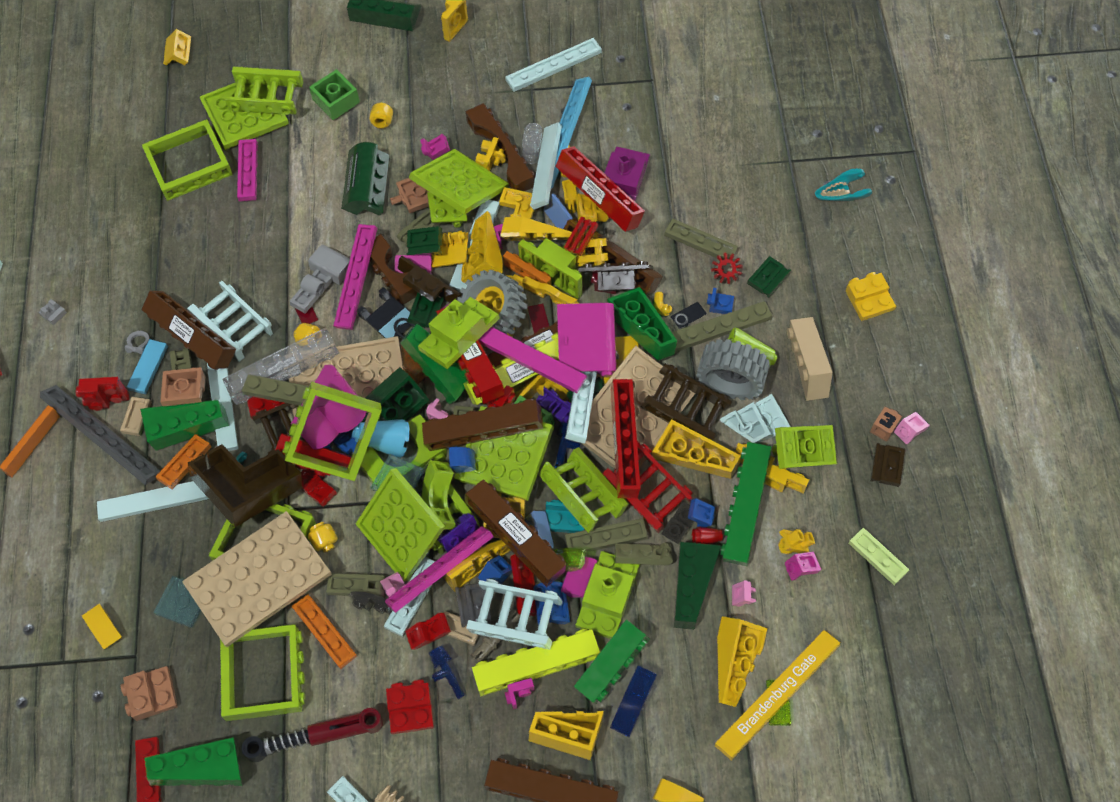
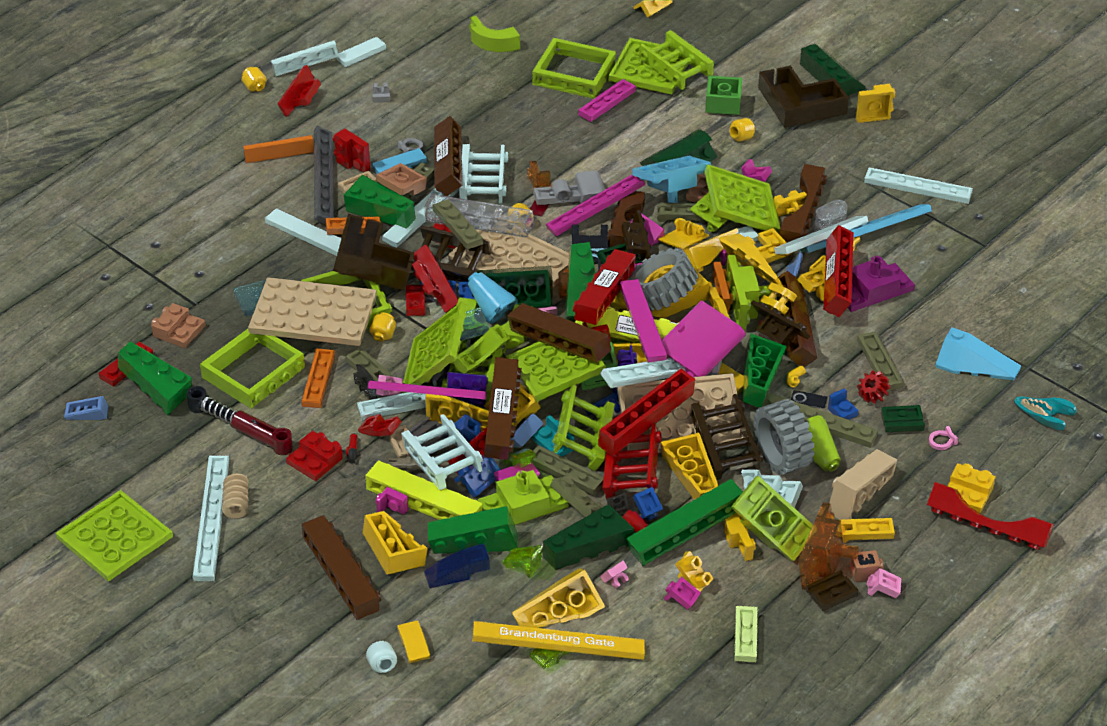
camera: 45 degrees right, 20 degrees down
yellow slope [82,603,122,649] -> none
lime window [282,381,382,481] -> none
dark pink brick [291,365,367,449] -> none
dark green plate [406,226,443,255] -> none
lime brick [418,297,500,369] -> none
clear blue piece [428,645,465,700] -> none
blue brick [449,447,476,473] -> none
red tile [564,216,598,256] -> none
none -> piece [346,433,358,464]
none -> lime arch [469,16,520,52]
none -> clear neon green slope [502,545,543,578]
none -> clear orange bracket [527,161,551,188]
none -> medium azure brick [632,156,711,203]
none -> dark brown piece [758,65,849,128]
none -> clear orange brick [799,502,859,590]
none -> yellow plate [835,518,895,543]
none -> red arch [927,482,1054,550]
none -> bright pink piece [929,426,958,450]
none -> medium azure wedge [935,328,1021,380]

